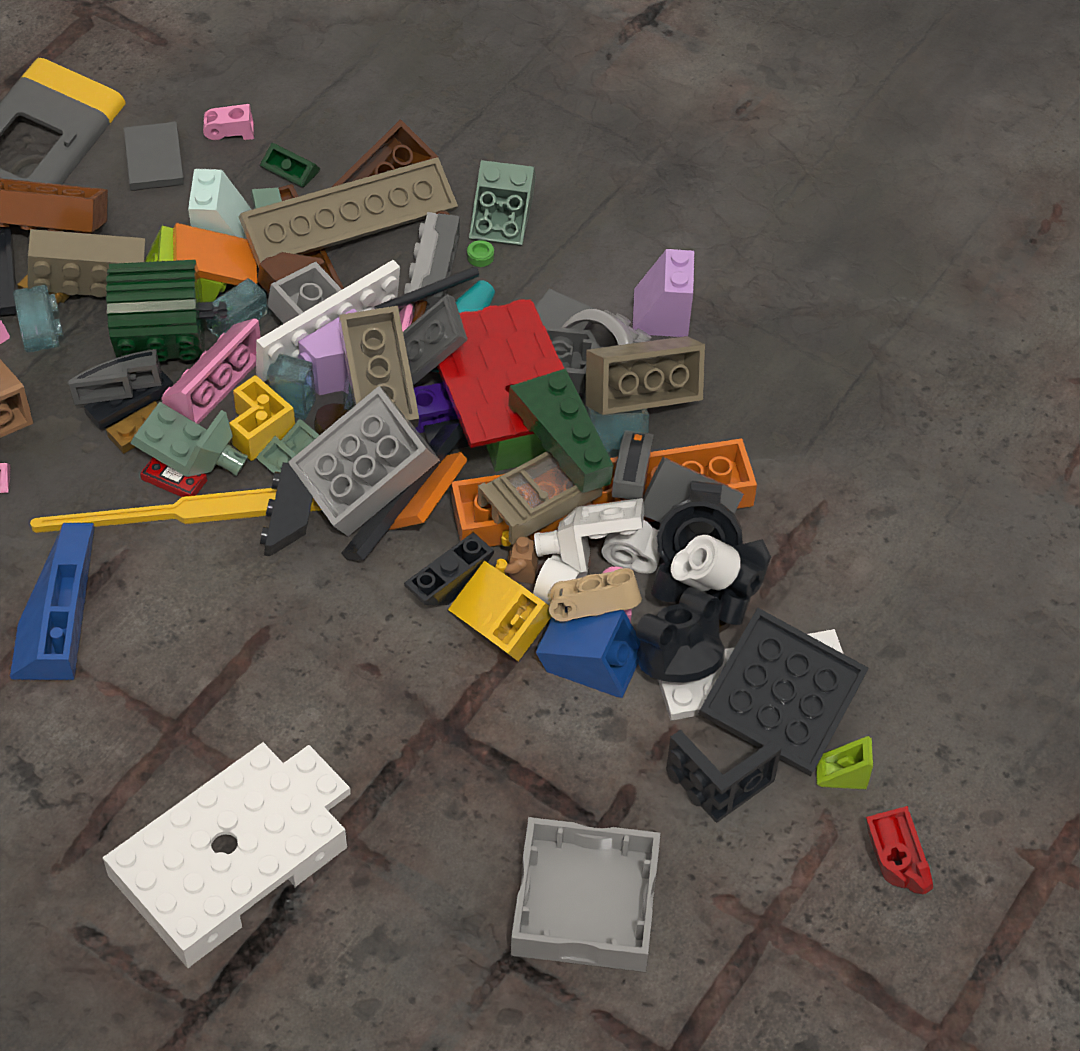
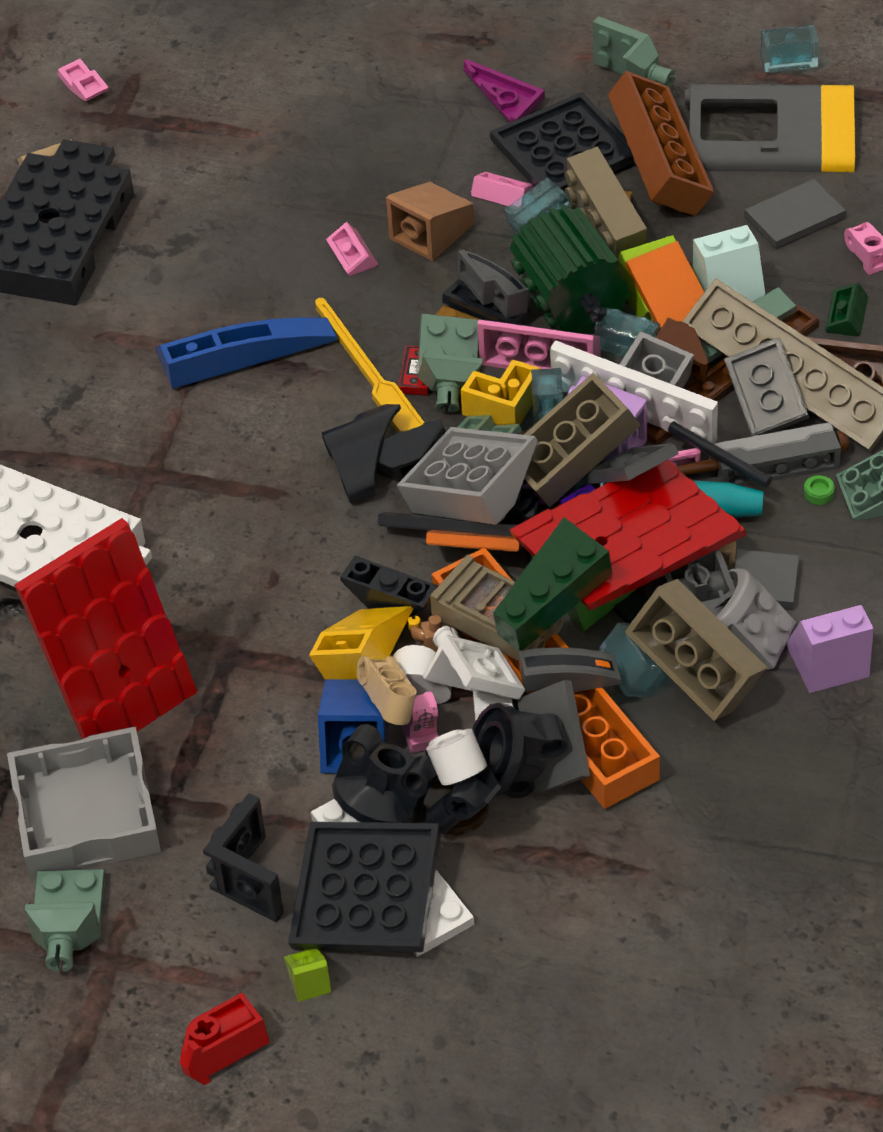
camera: 75 degrees right, 5 degrees down
none -> red piece [14,518,197,739]
none -> sand green plate [25,869,106,972]
none -> black panel [321,404,401,504]
none -> tile [724,337,810,436]

